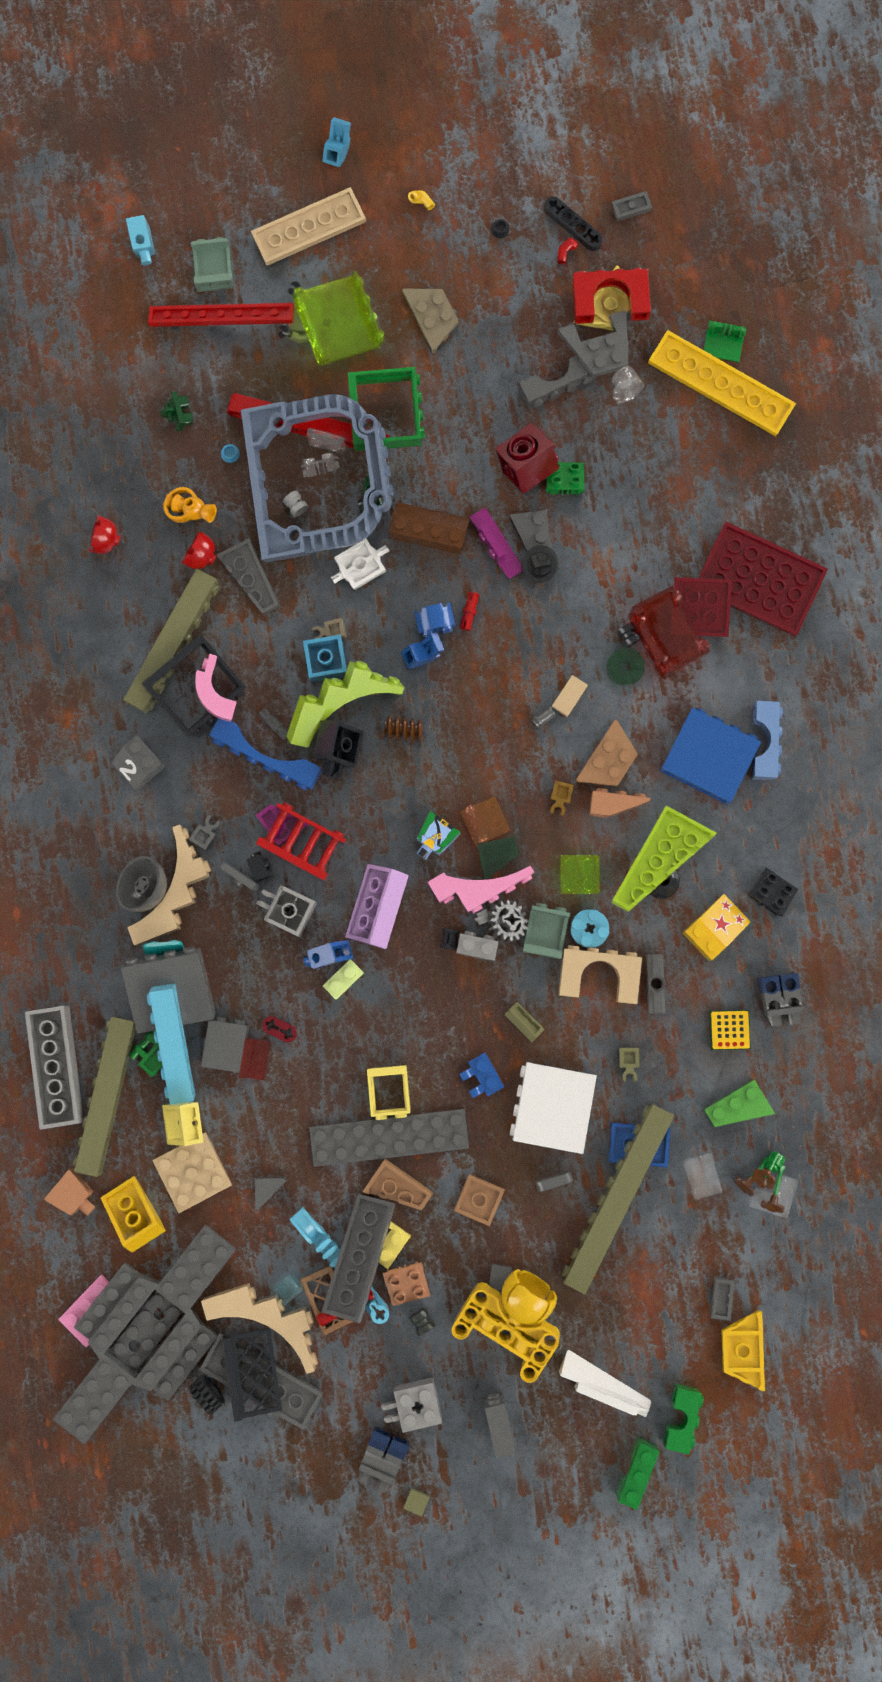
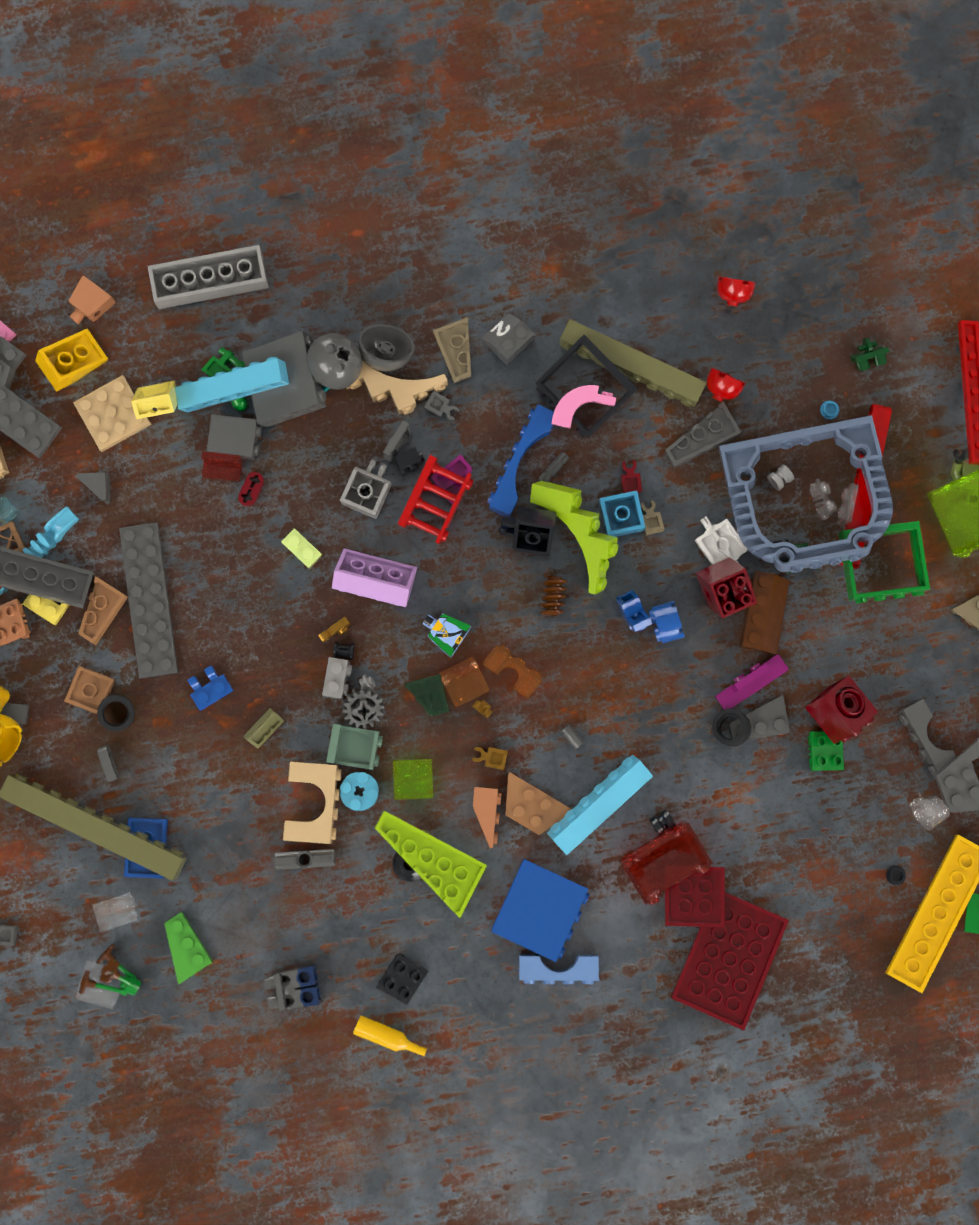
camera: 80 degrees right, 0 degrees up
olive brick [73,1017,136,1177] -> none
light orange piece [163,487,217,523] -> none
blue torso [303,940,354,969] -> none
light yellow window [367,1065,411,1120] -> none
bright pink arch [428,866,534,914] -> none
red pin [459,591,480,631] -> none
white panel [510,1062,597,1154] -> none
tan tile [551,675,588,717] -> none
clear green plate [607,647,645,686] -> none
olive plate [619,1048,639,1081] -> none
yellow slope [682,894,750,961] -> none
yellow tile [709,1010,751,1050] -> none
none -> black tyre [97,694,135,732]
none -> green hinge [231,397,248,411]
none -> dark grey piece [307,333,362,390]
none -> pearl gold plate [318,617,351,642]
none -> yellow piece [353,1015,427,1056]
none -> dark tan wing [433,317,471,383]
none -> pearl gold plate [472,700,492,719]
none -> clear orange arch [482,645,542,699]
none -> medium azure brick [547,755,653,855]
none -> dark red plate [621,460,642,493]
none -> dark red brick [695,557,757,619]
none -> black plate [886,865,906,885]

